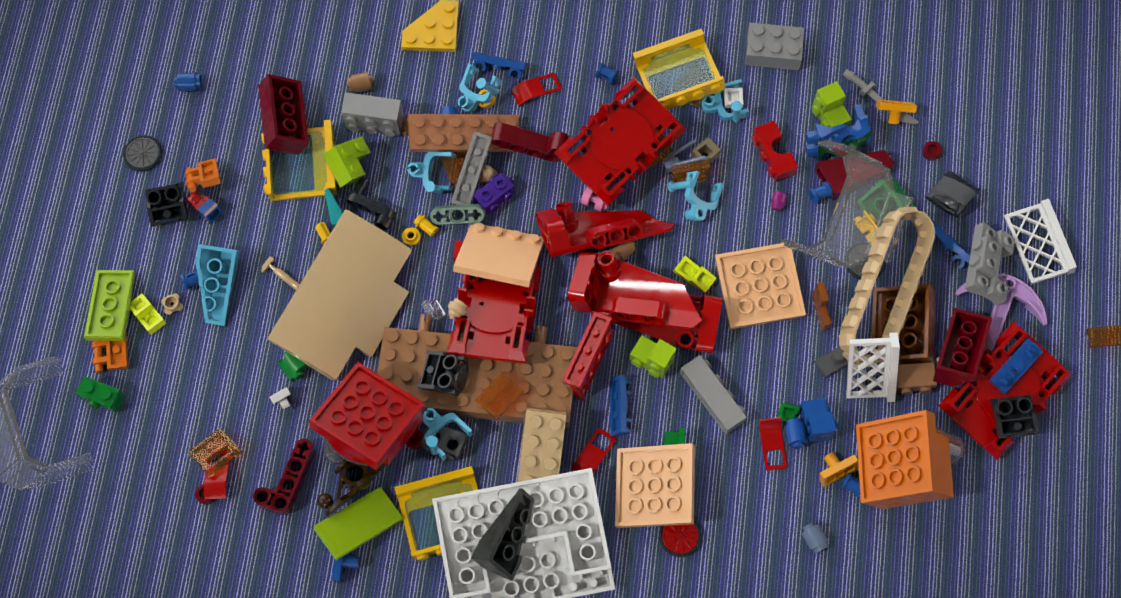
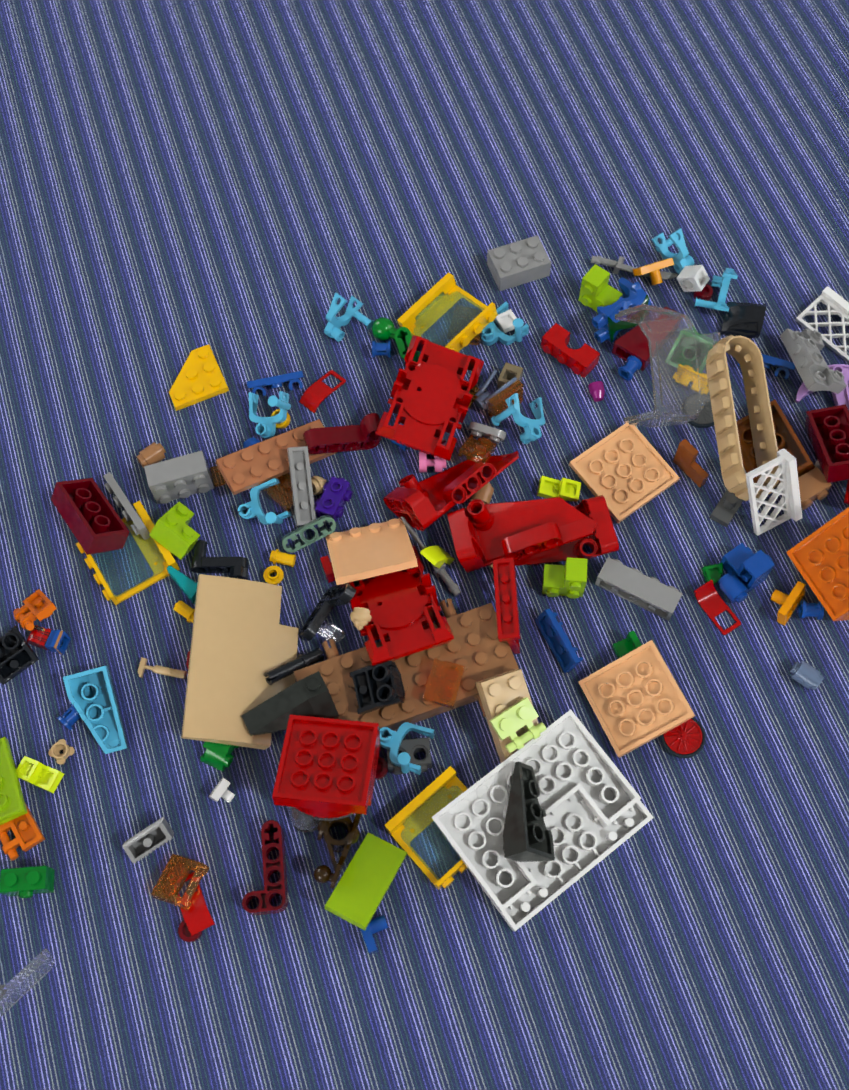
camera: 25 degrees left, 5 degrees down
red piece [571,428,616,474] -> none
none -> light grey plate [103,472,151,540]
none -> light grey brick [122,816,174,864]
none -> pearl dark grey wedge [242,671,339,736]
none -> black pin [264,647,324,685]
none -> black beam [300,583,356,641]
none -> medium azure piece [324,293,374,342]
none -> green beam [372,317,420,362]
none -> light grey sword [401,516,461,597]
none -> neon yellow slope [420,545,454,569]
none -> clear orange plate [458,435,497,463]
none -> light grey plate [468,422,507,443]
none -> yellowish green plate [489,697,546,753]
none -> medium azure piece [651,228,694,274]
none -> white brick [676,265,710,292]
none -> medium azure piece [694,268,738,312]

